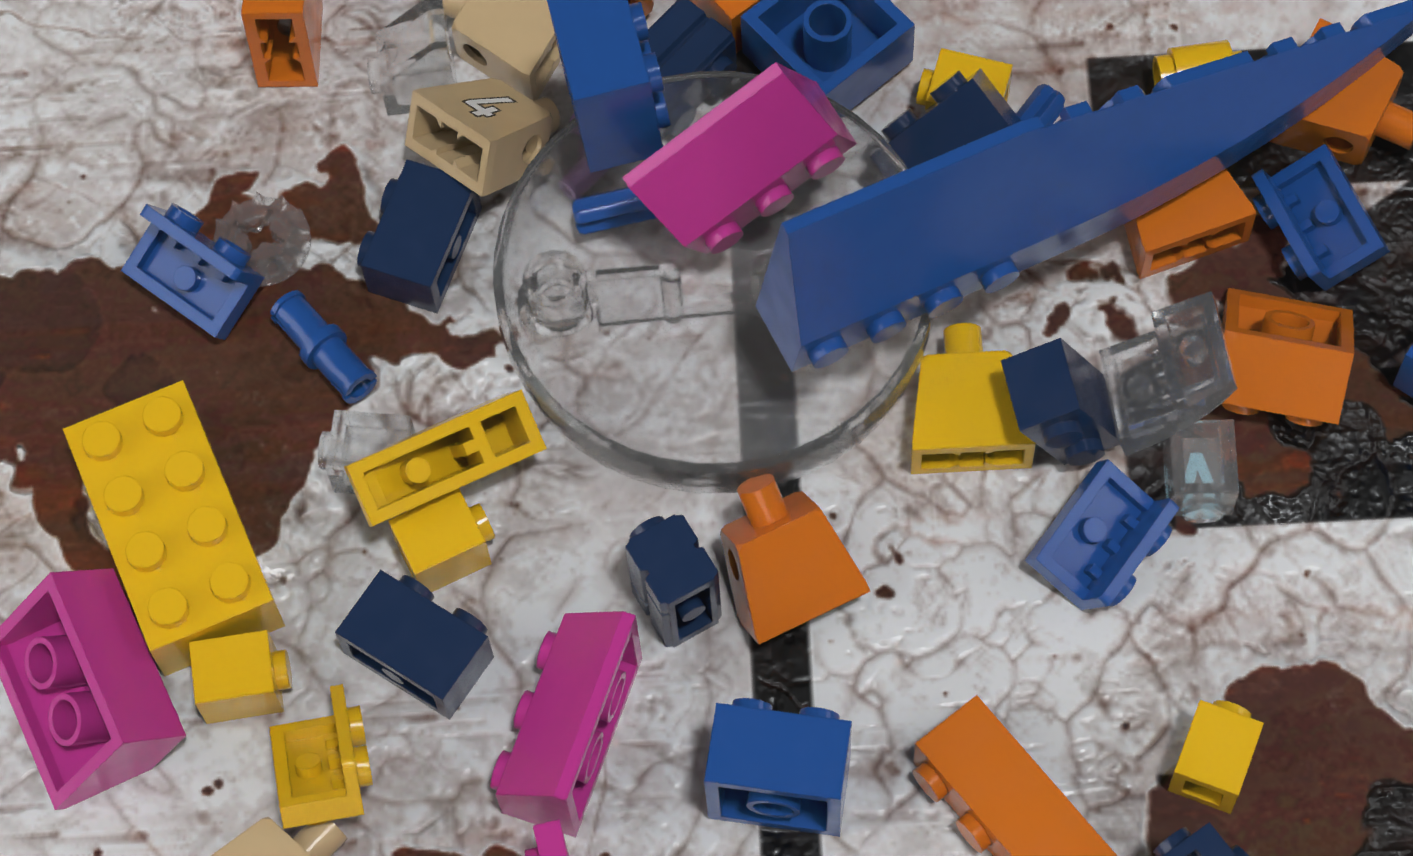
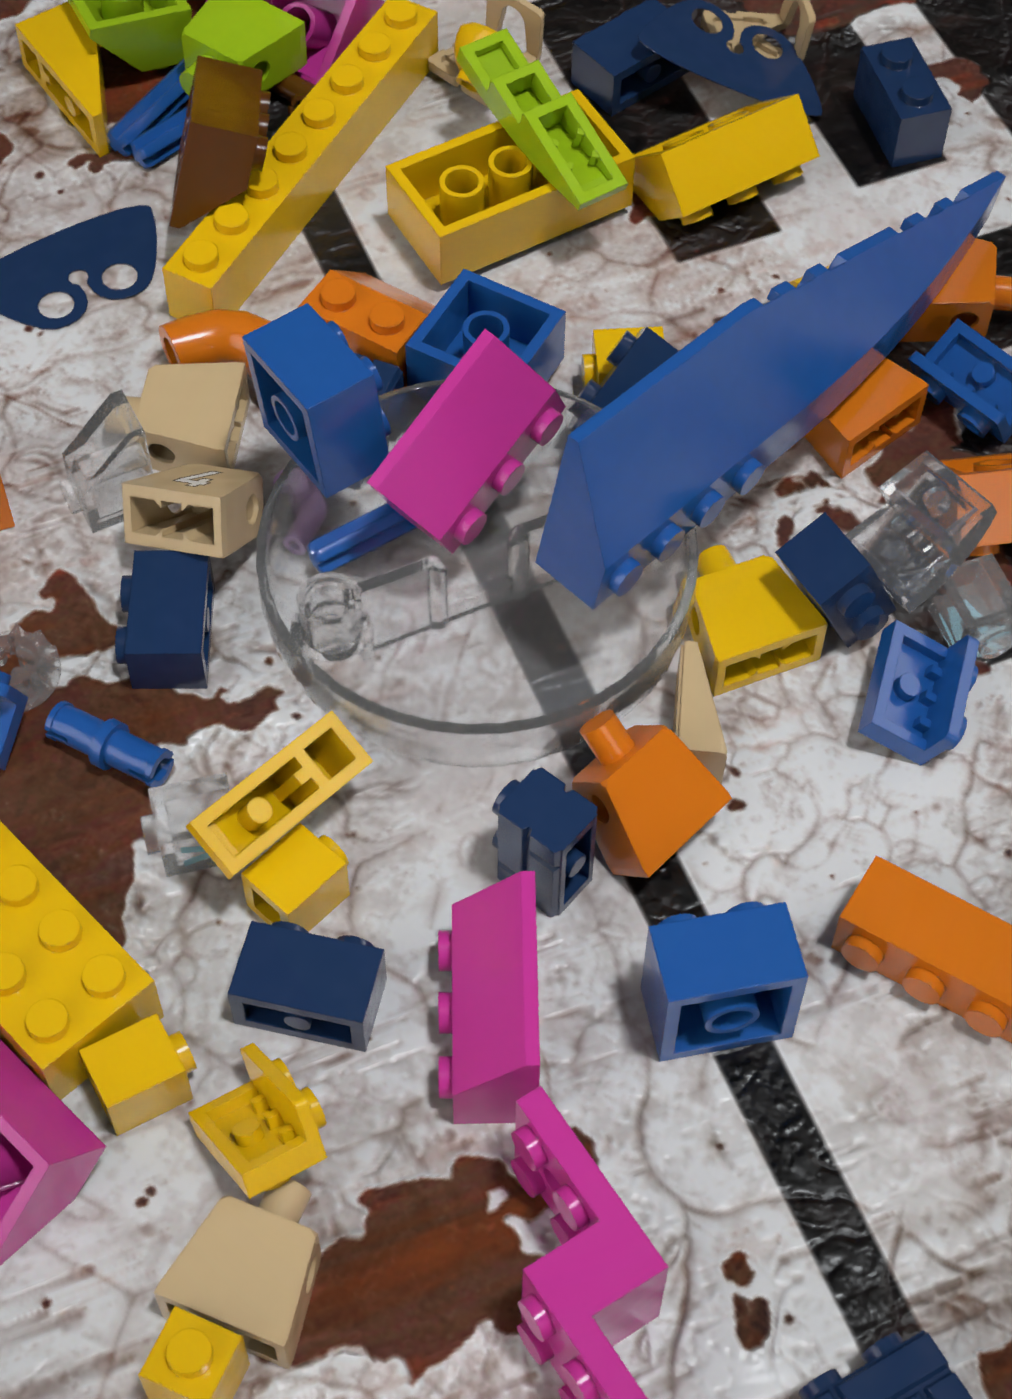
camera: 25 degrees left, 10 degrees down
none -> tan slope [673,641,727,784]

